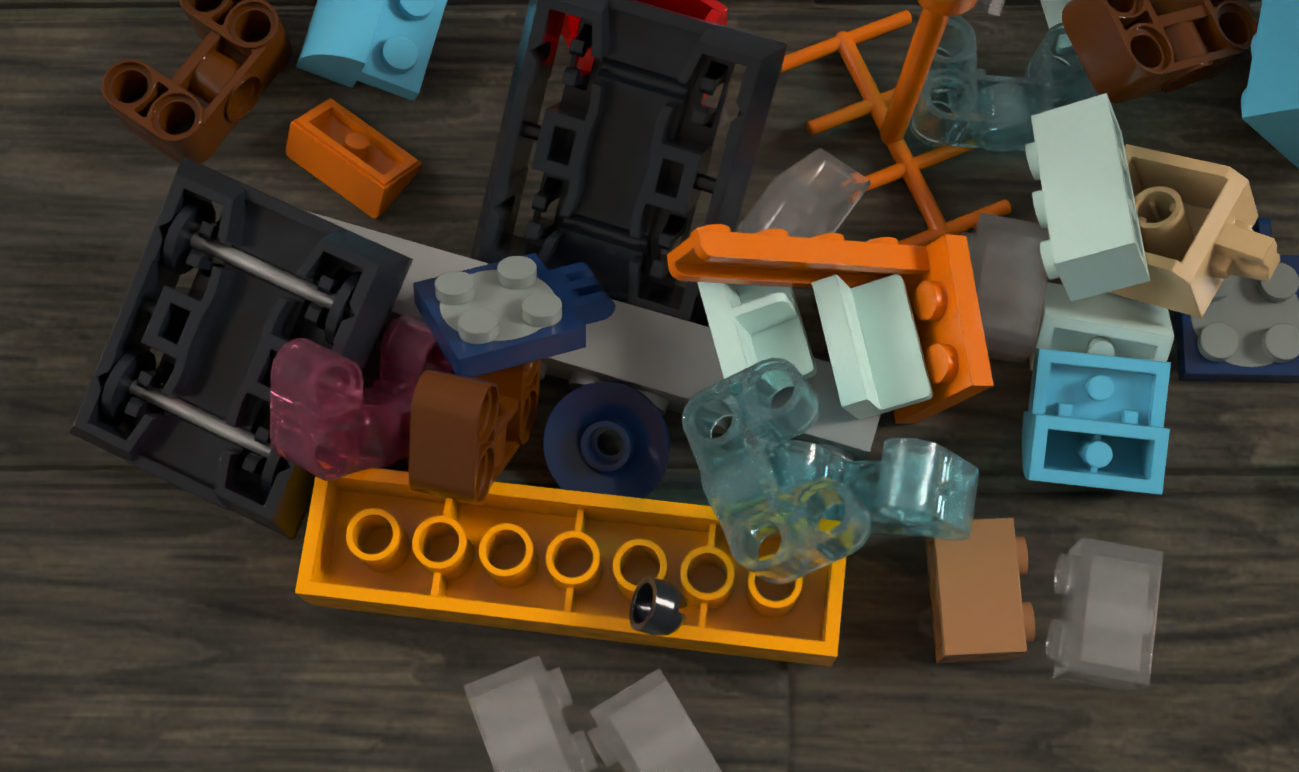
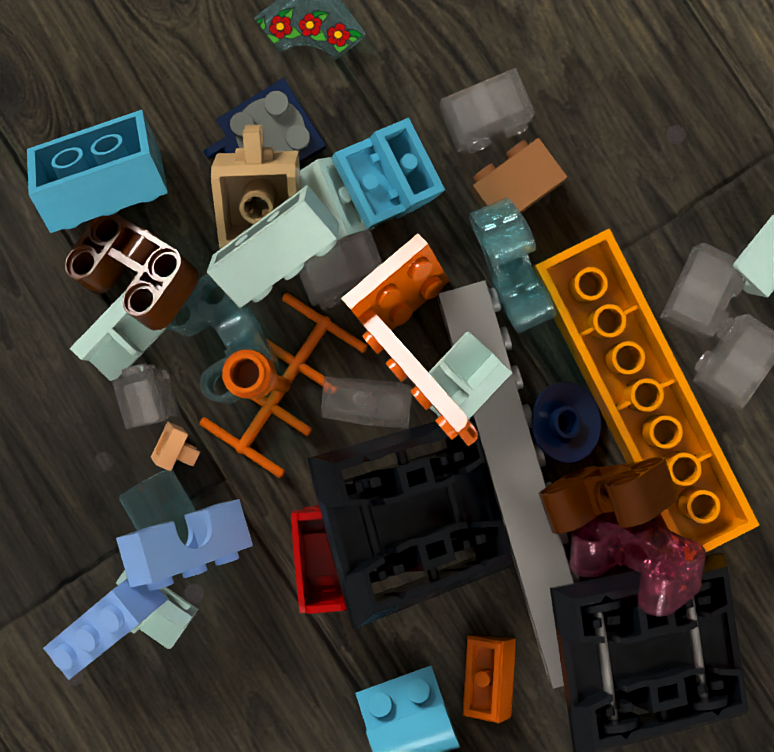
camera: 130 degrees left, 15 degrees up
piece [413,253,615,378] -> none
black hinge [629,576,688,635] -> none
clear light blue beam [682,358,872,585] -> none
light aqua panel [812,274,933,420] -> none

